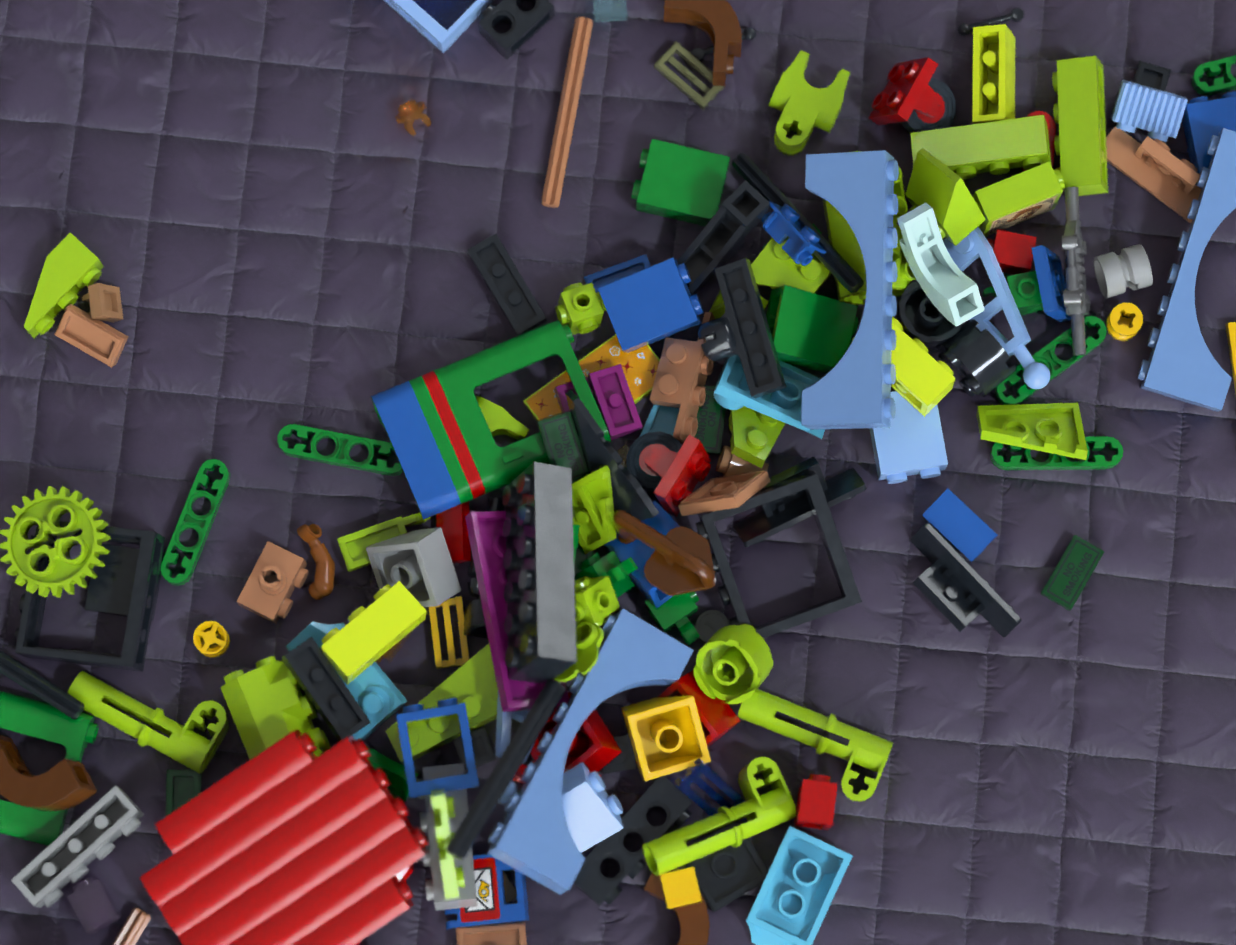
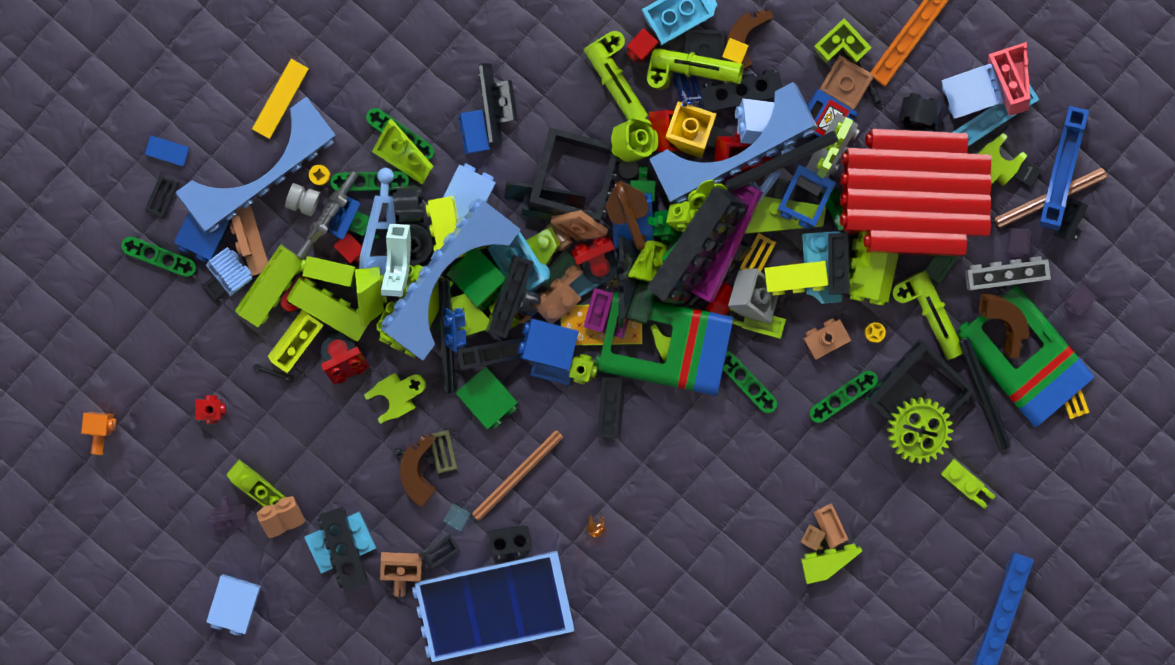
camera: 150 degrees left, 10 degrees up
dark orange arm [296,524,335,600] -> none
dark green tile [1041,535,1104,611] -> none

